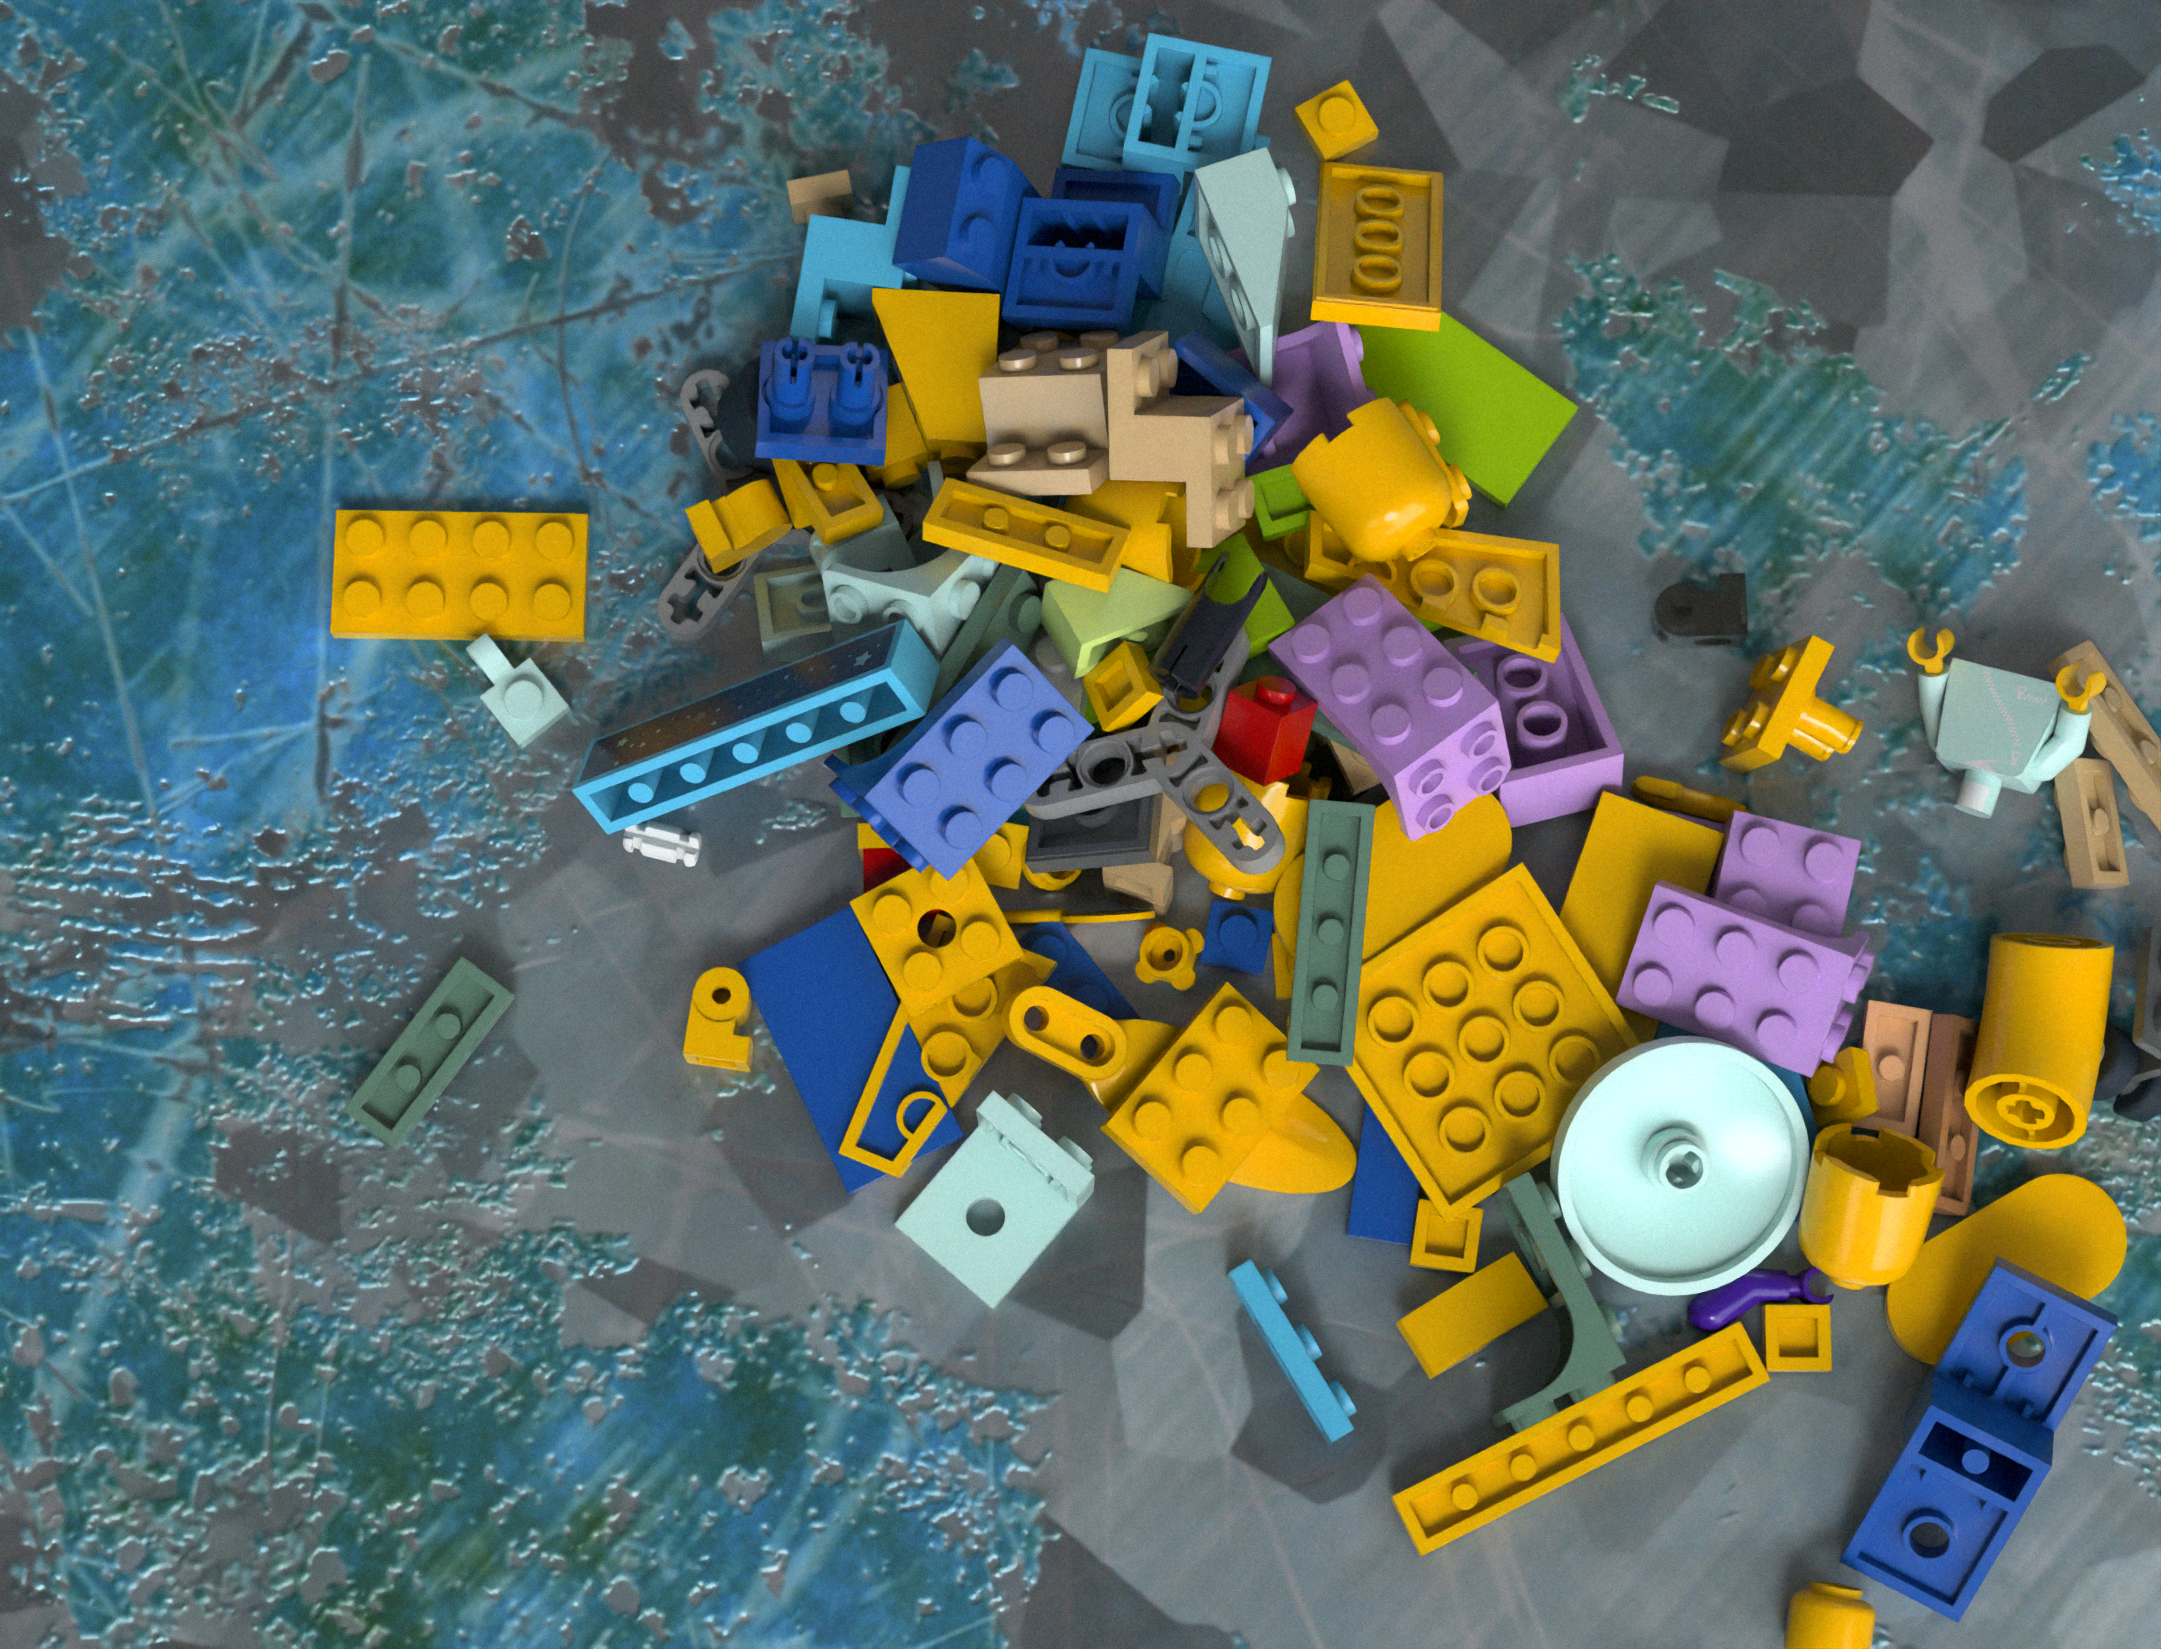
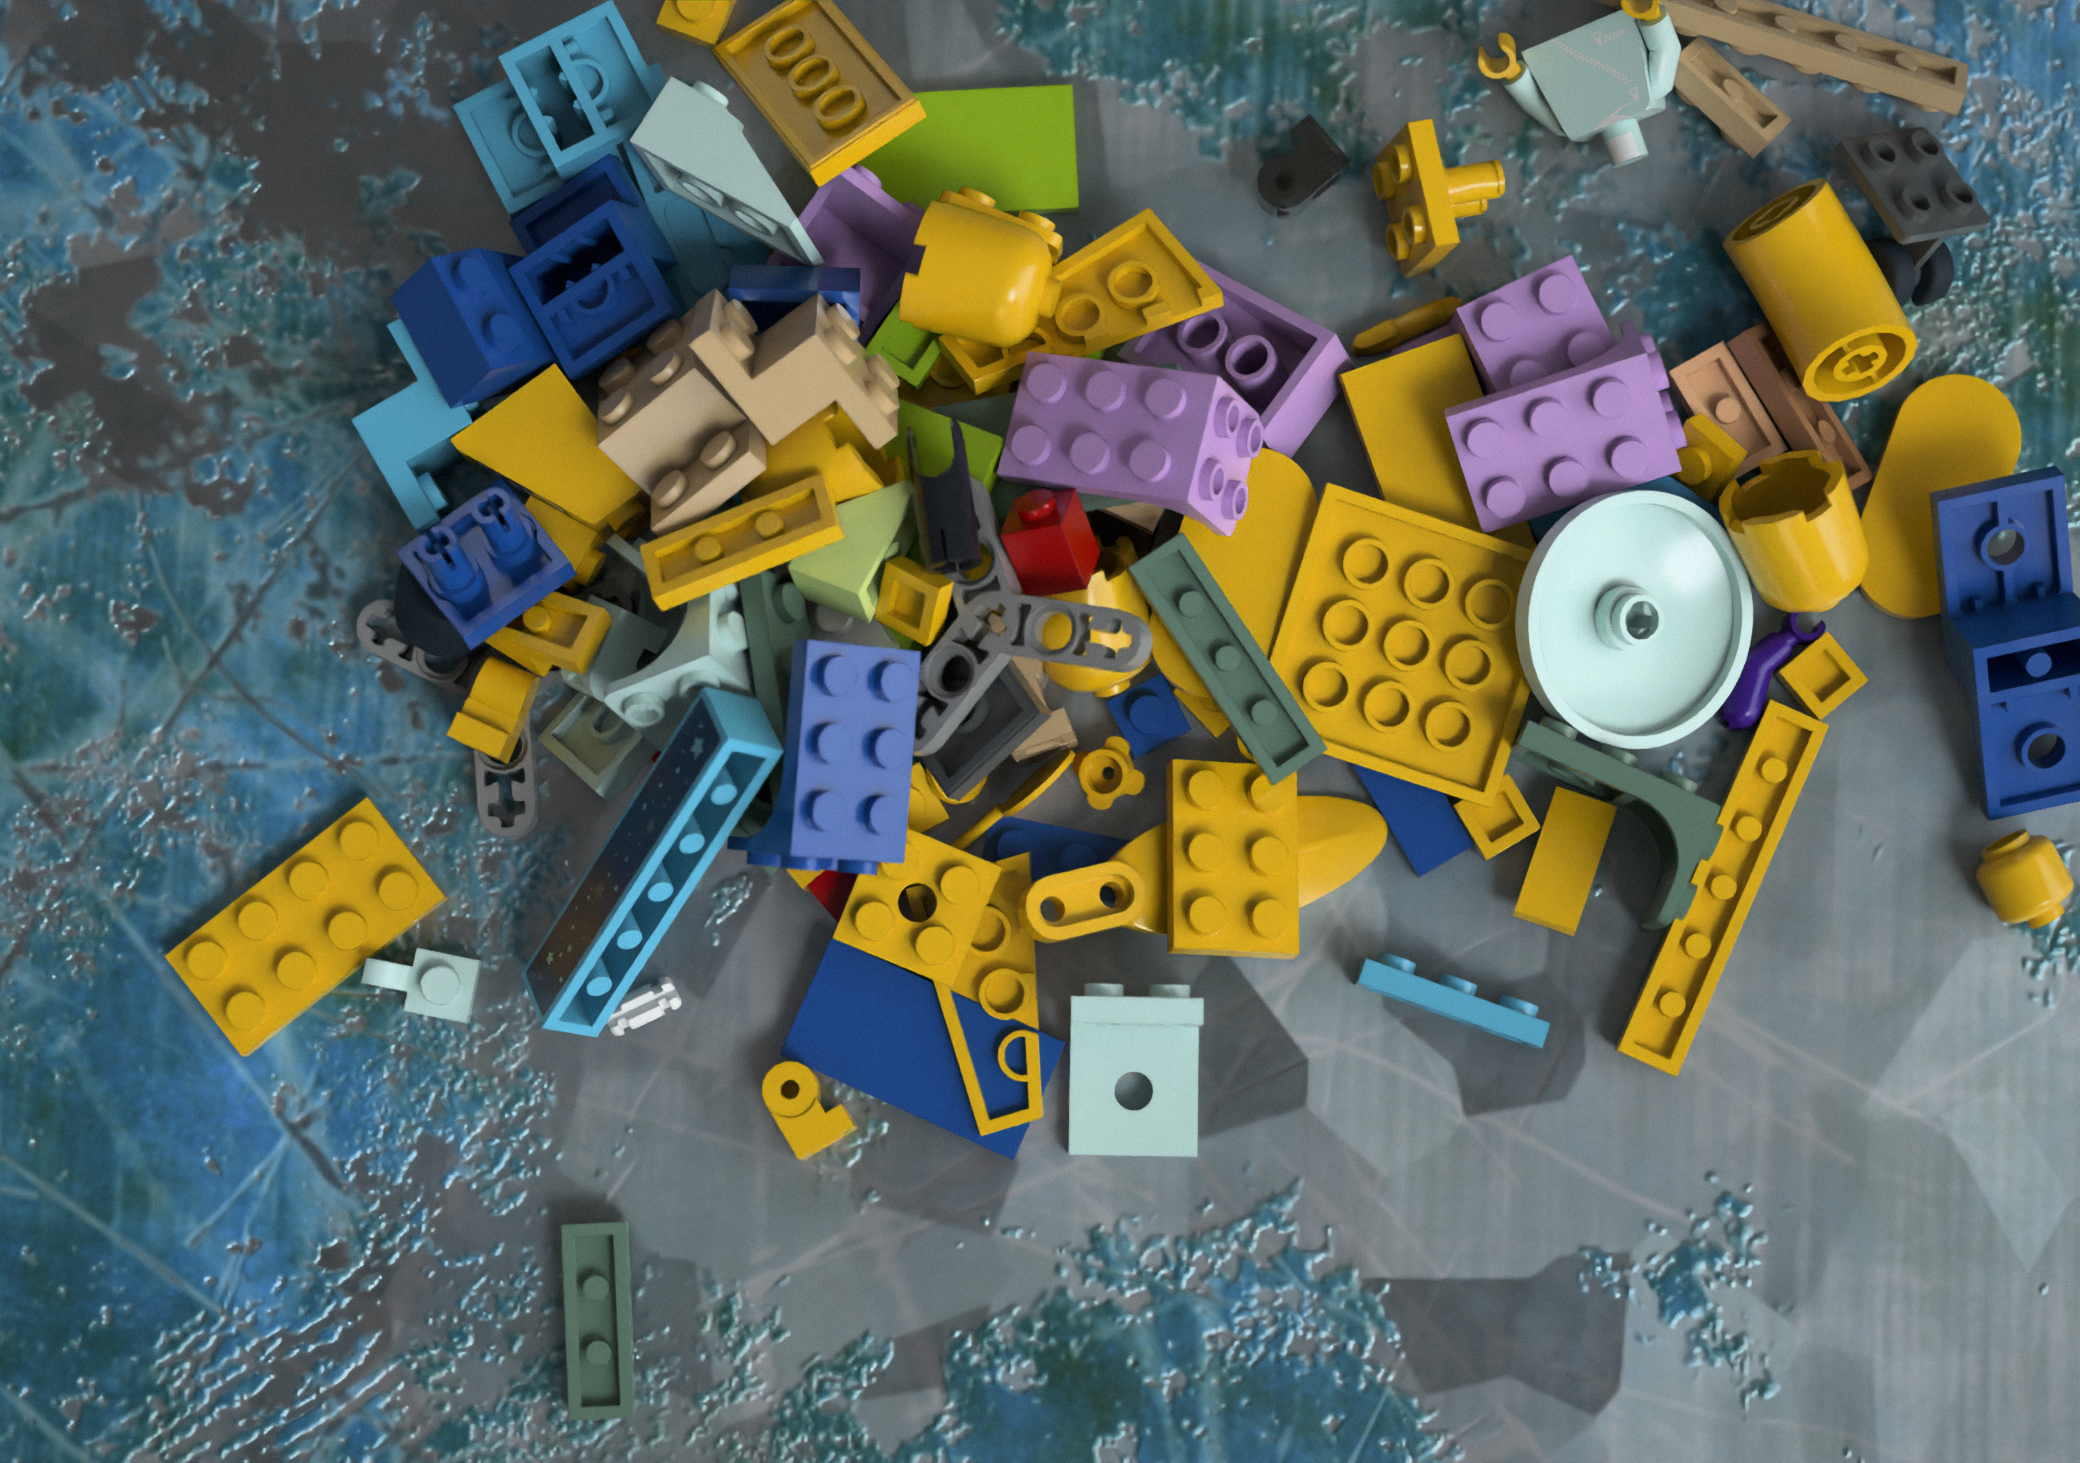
camera: 35 degrees left, 5 degrees up
tan plate [786,170,855,225] -> none

